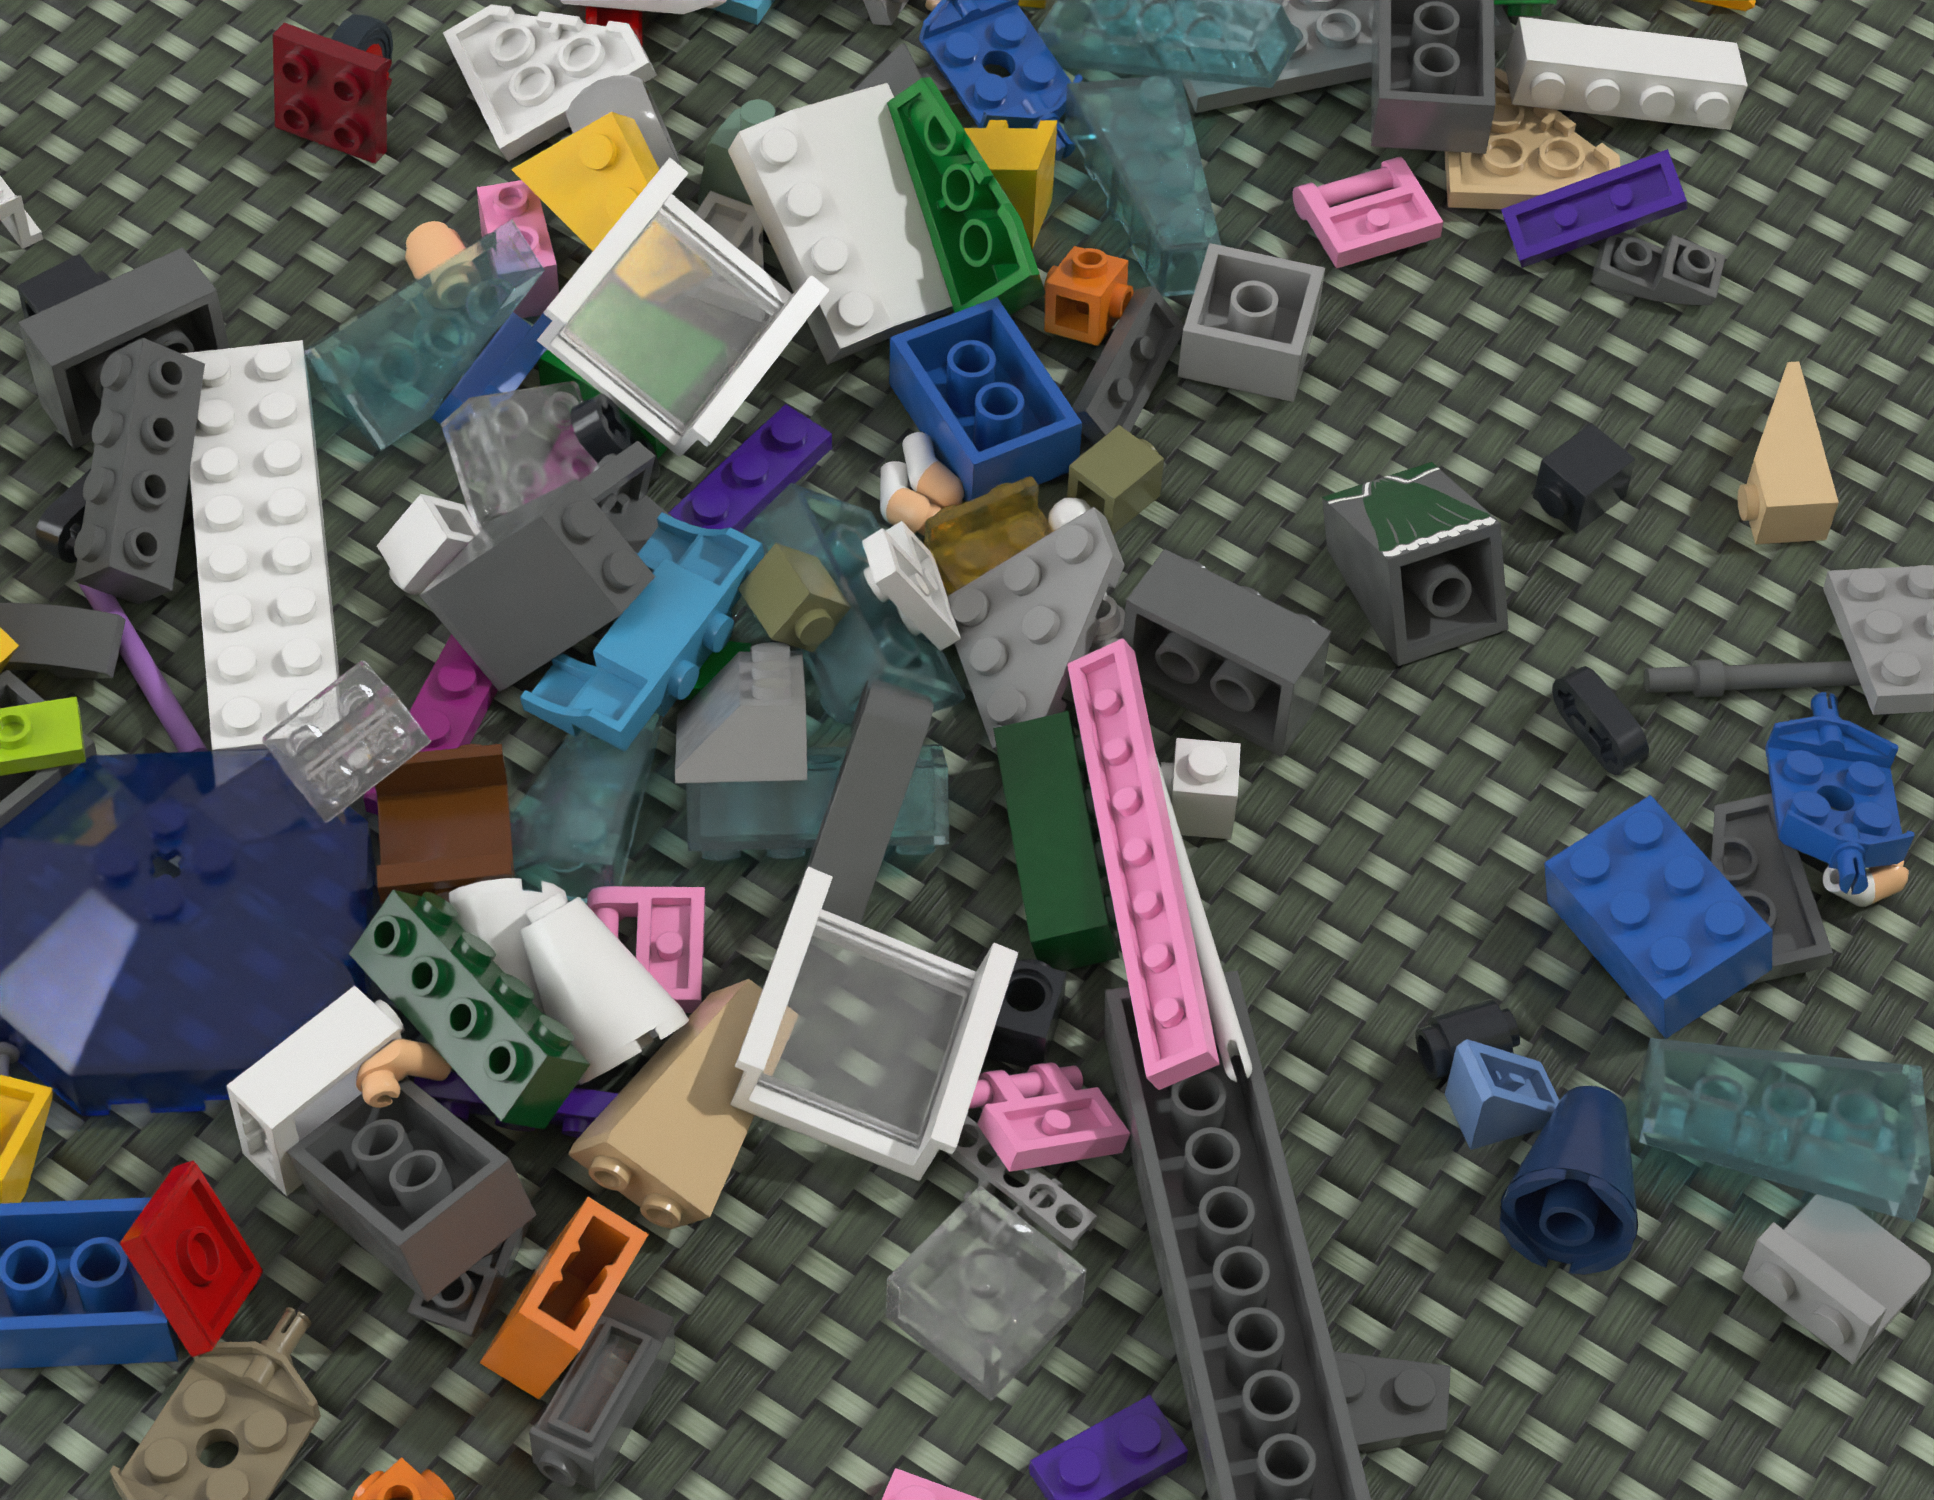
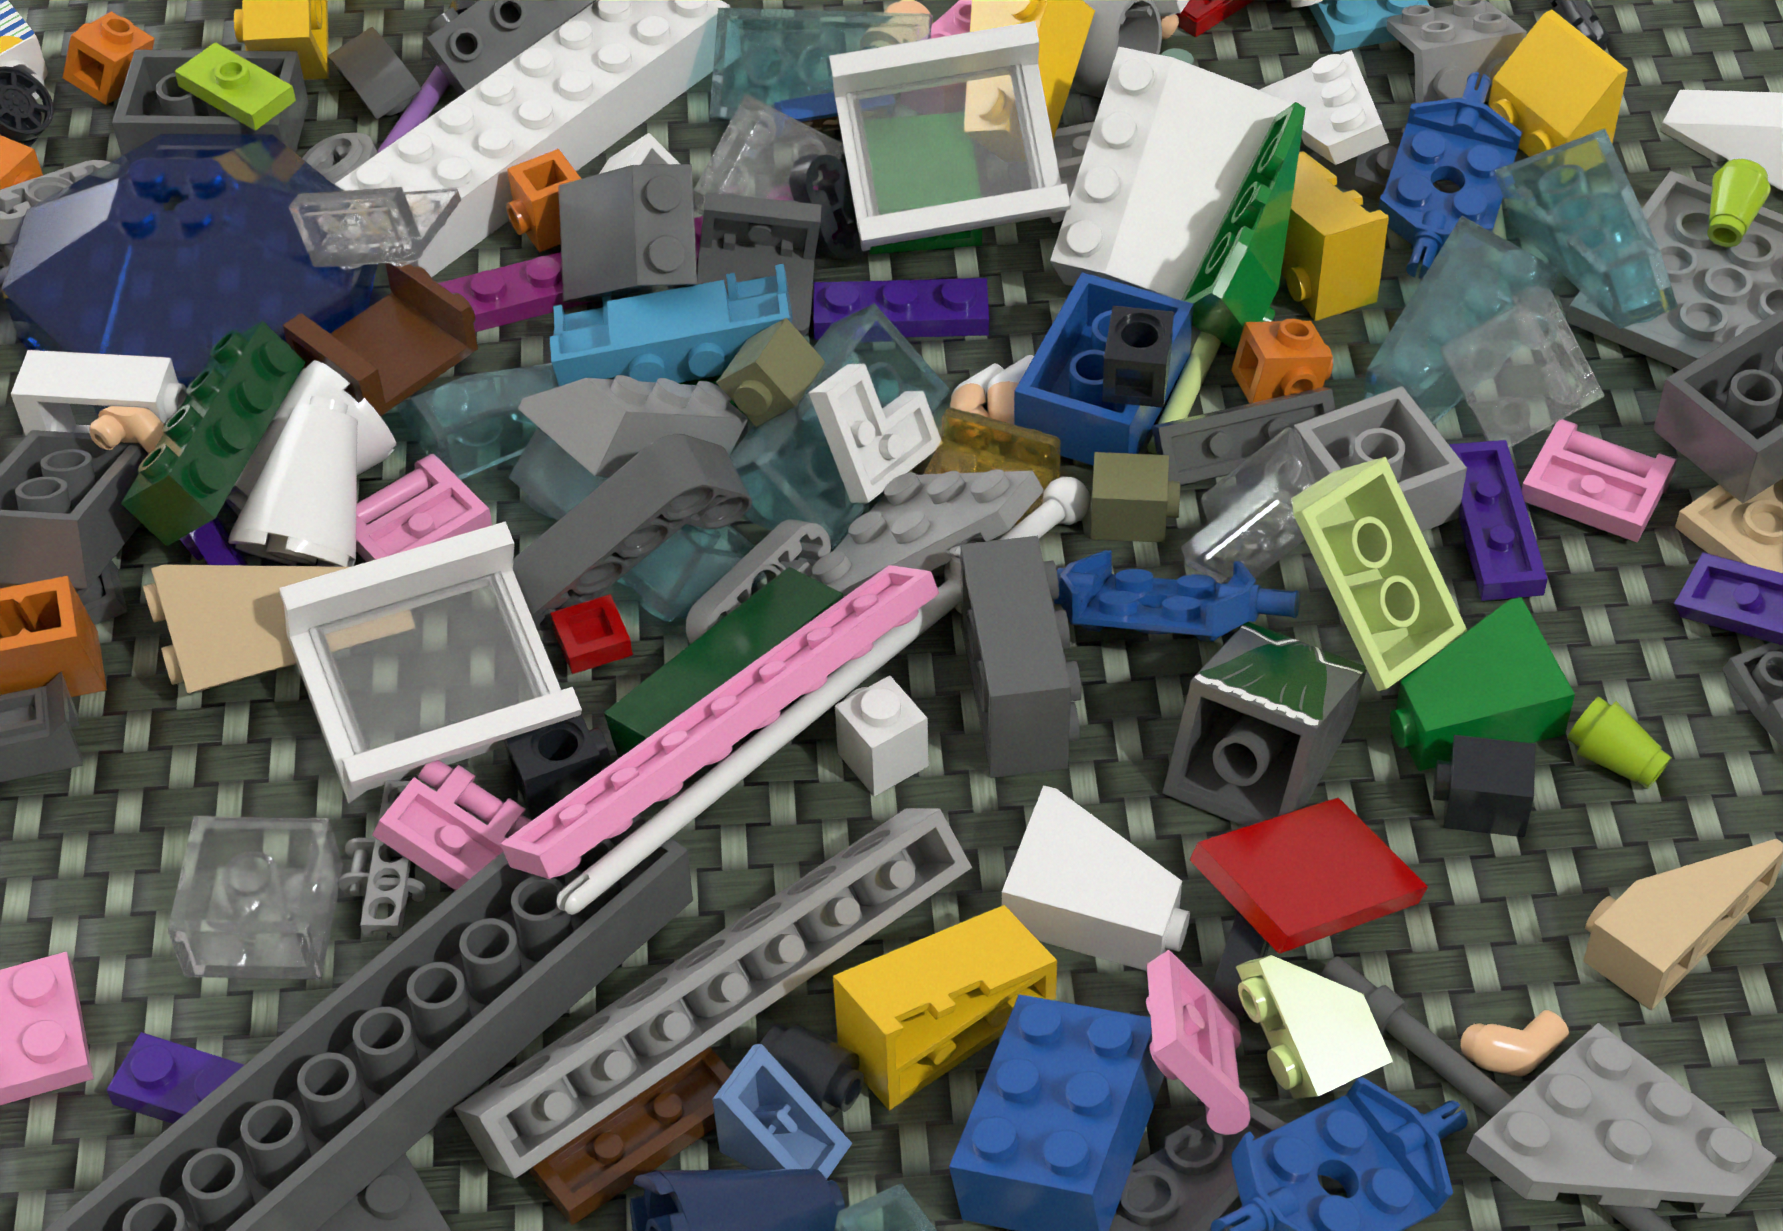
camera: 55 degrees right, 5 degrees down
none -> light grey gear [293,133,378,200]
none -> light grey brick [454,808,972,1179]
none -> orange brick [506,149,581,252]
none -> reddish brown plate [529,1046,732,1226]
none -> red plate [550,594,633,674]
none -> light grey beam [686,519,831,644]
none -> yellow wedge [833,905,1057,1111]
none -> white slope [1001,785,1190,971]
none -> blue plate [1054,550,1300,642]
none -> black brick [1102,306,1174,408]
none -> bright pink plate [1146,950,1250,1135]
none -> clear bracket [1181,427,1316,584]
none -> red tile [1189,797,1428,954]
none -> yellowish green slope [1236,955,1393,1099]
none -> white wing [1259,50,1389,165]
none -> yellowish green slope [1292,456,1468,691]
none -> green slope [1390,597,1575,771]
none -> clear bracket [1440,285,1605,448]
none -> dark purple plate [1449,440,1548,601]
none -> light nougat arm [1460,1010,1569,1076]
none -> lime cone [1567,697,1672,789]

